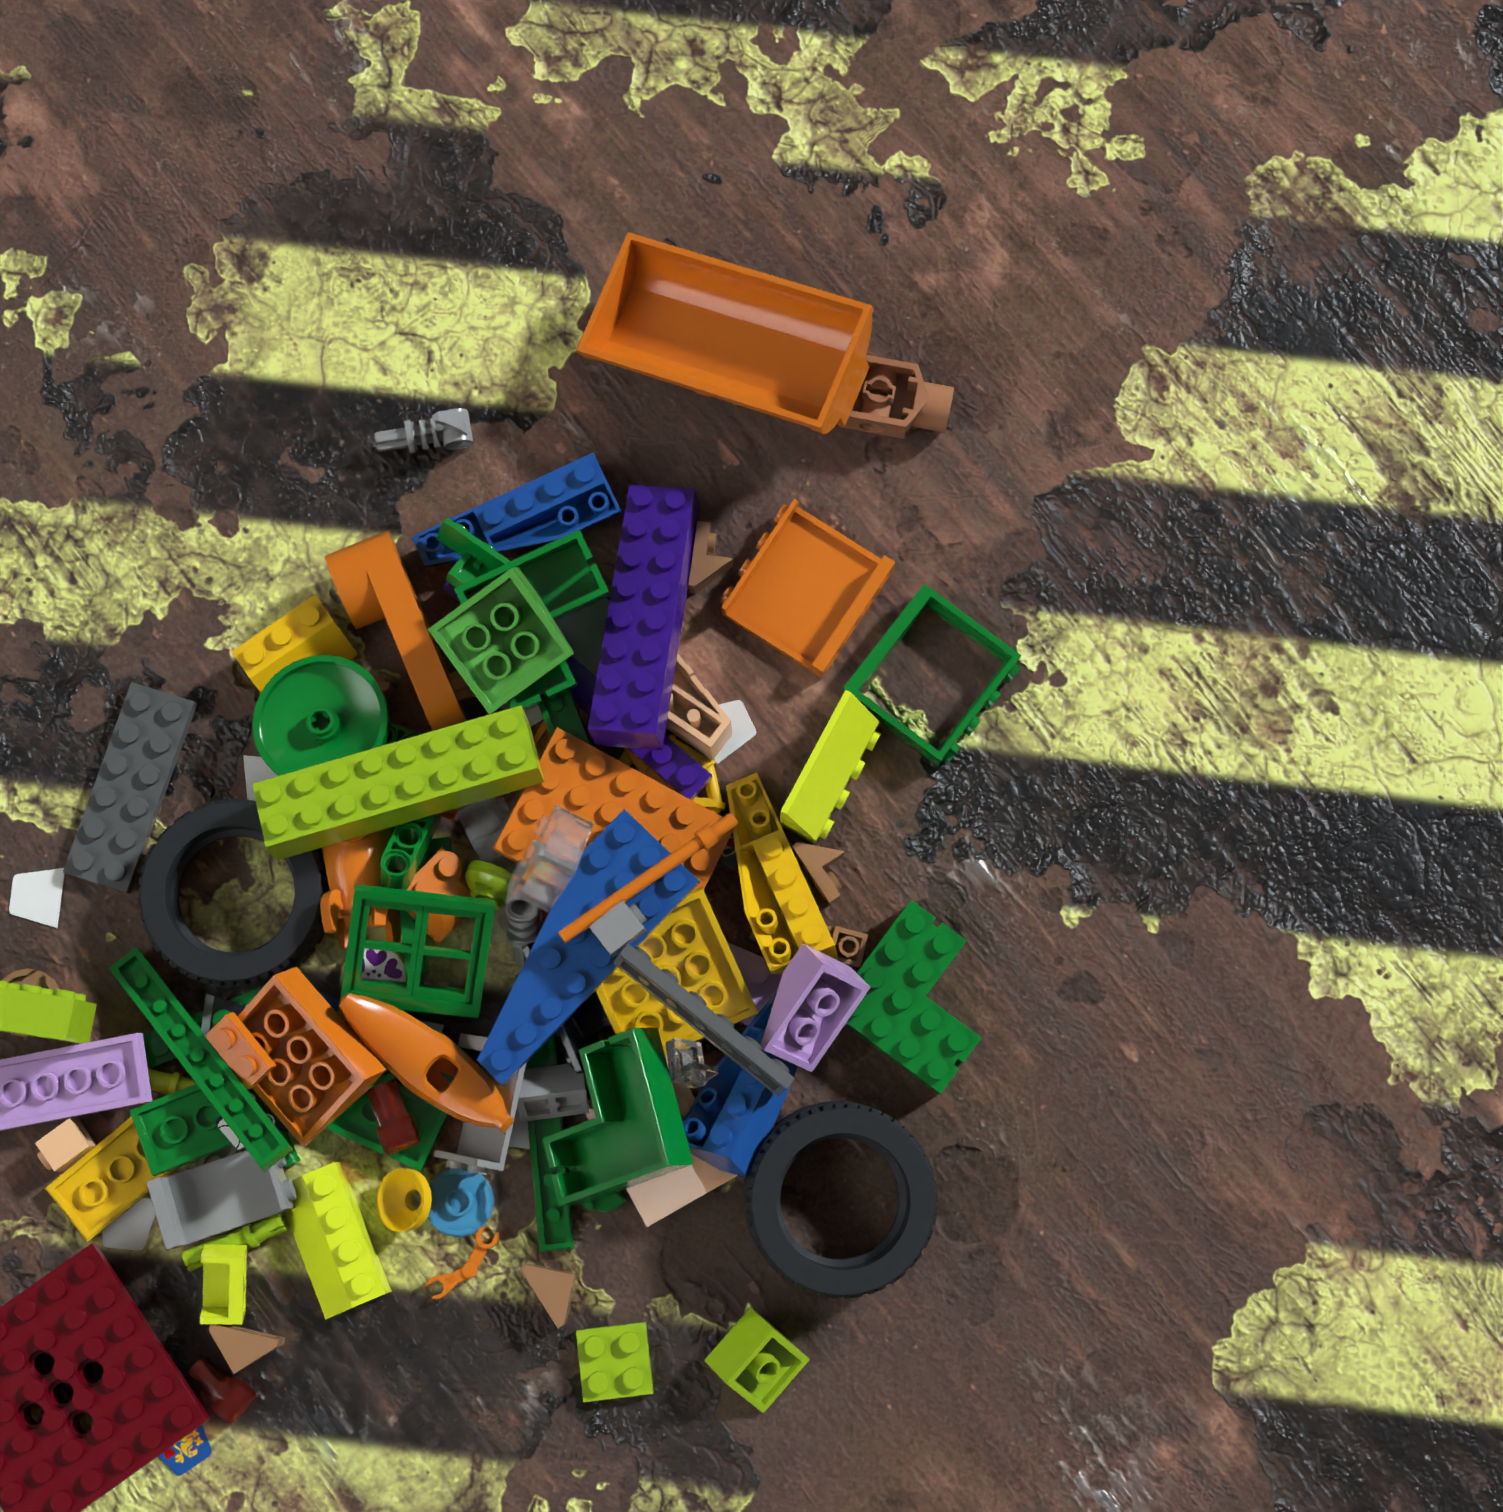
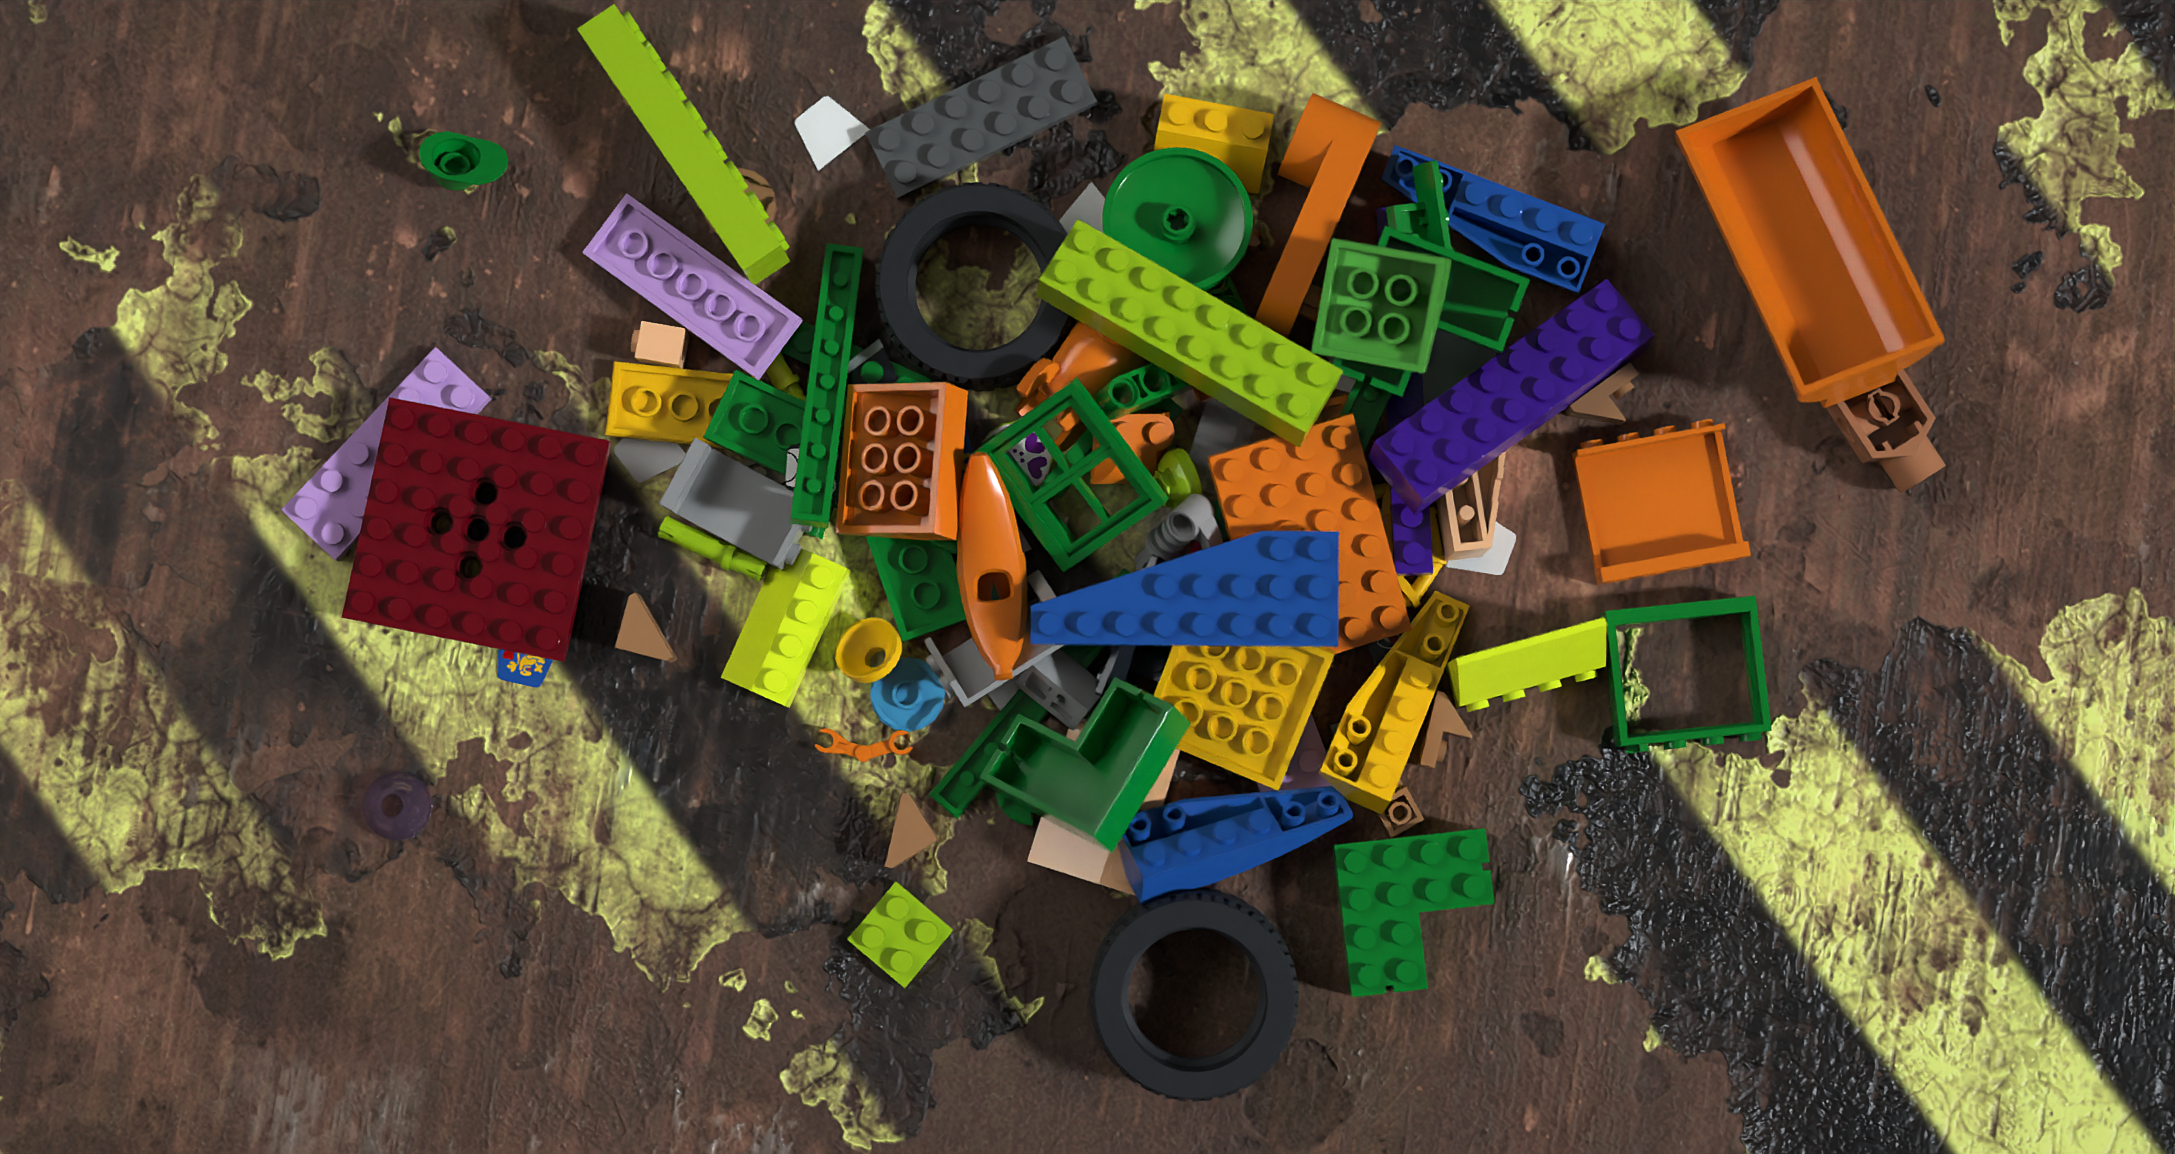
camera: 50 degrees right, 5 degrees up
clear red pin [188,1358,258,1425] -> none
neon yellow panel [200,1244,247,1325] -> none
orange plate [205,1012,276,1090] -> none
clear red piece [367,1080,421,1156] -> none
light grey piece [374,408,474,453] -> none
clear brick [511,805,594,912] -> none
orange bar [558,812,739,944] -> none
light grey brick [589,900,647,957] -> none
dark grey plate [613,944,795,1096] -> none
clear bracket [666,1038,718,1088] -> none
lime slope [704,1307,810,1413] -> none
lavender slope [760,943,871,1072] -> none

